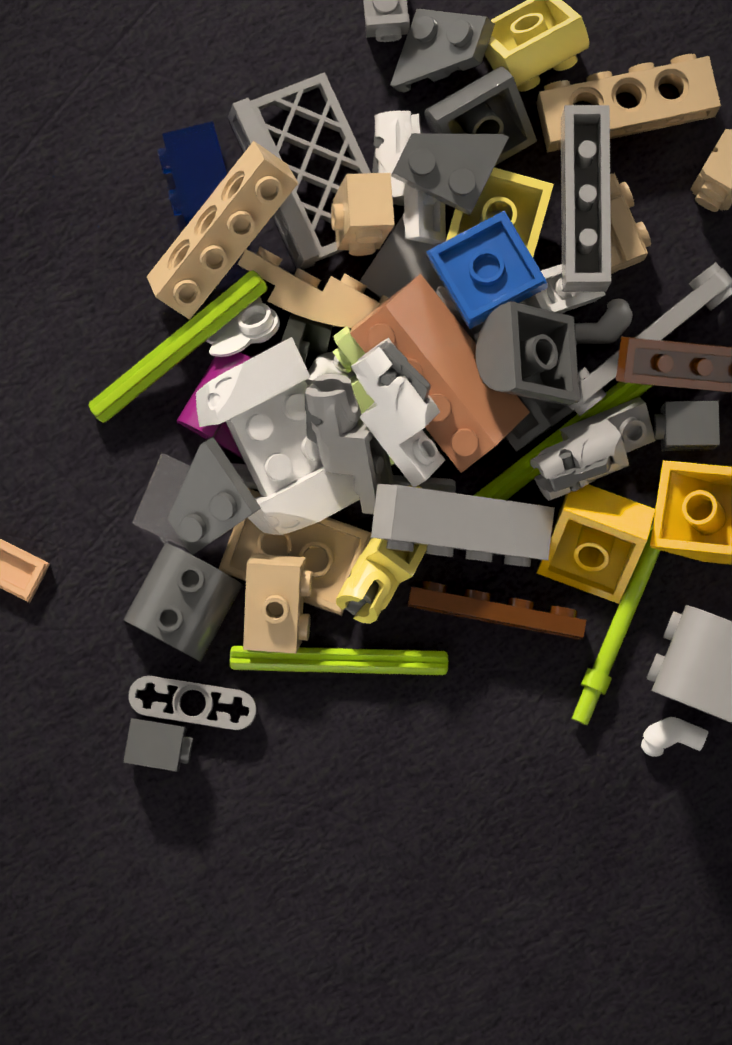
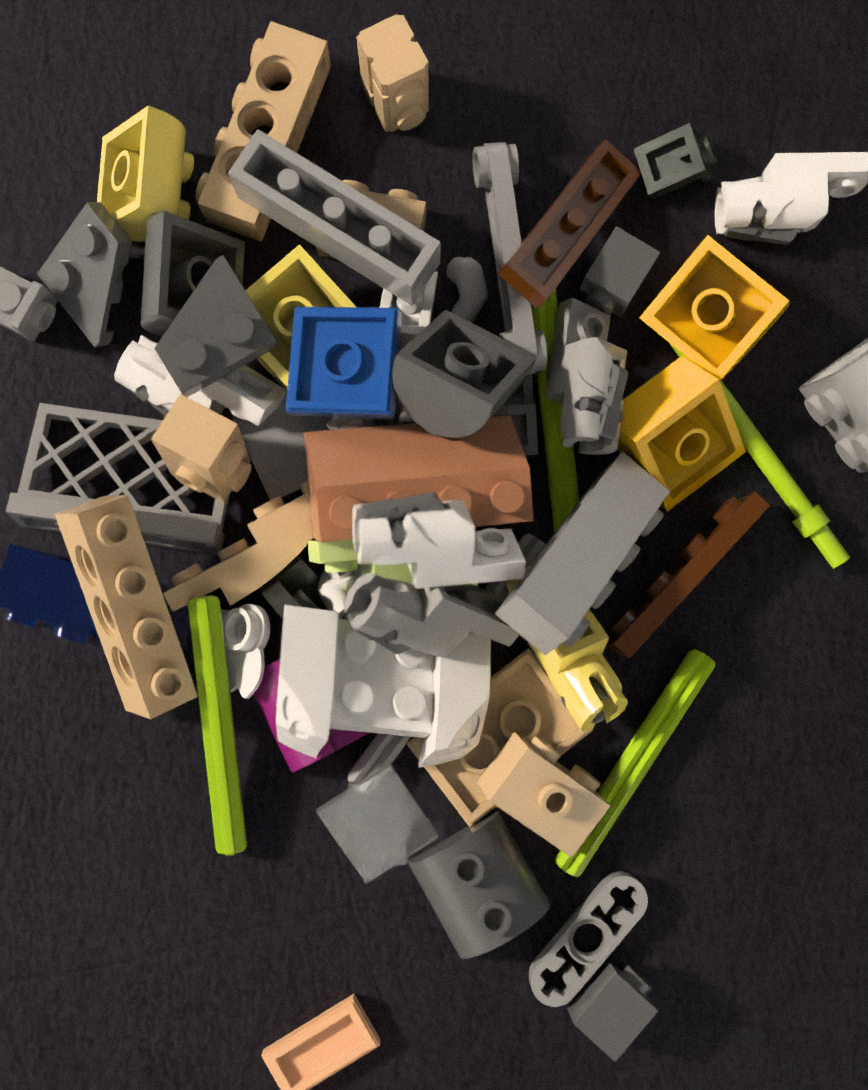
camera: 55 degrees left, 0 degrees up
dark grey wing [167,437,261,555] -> none

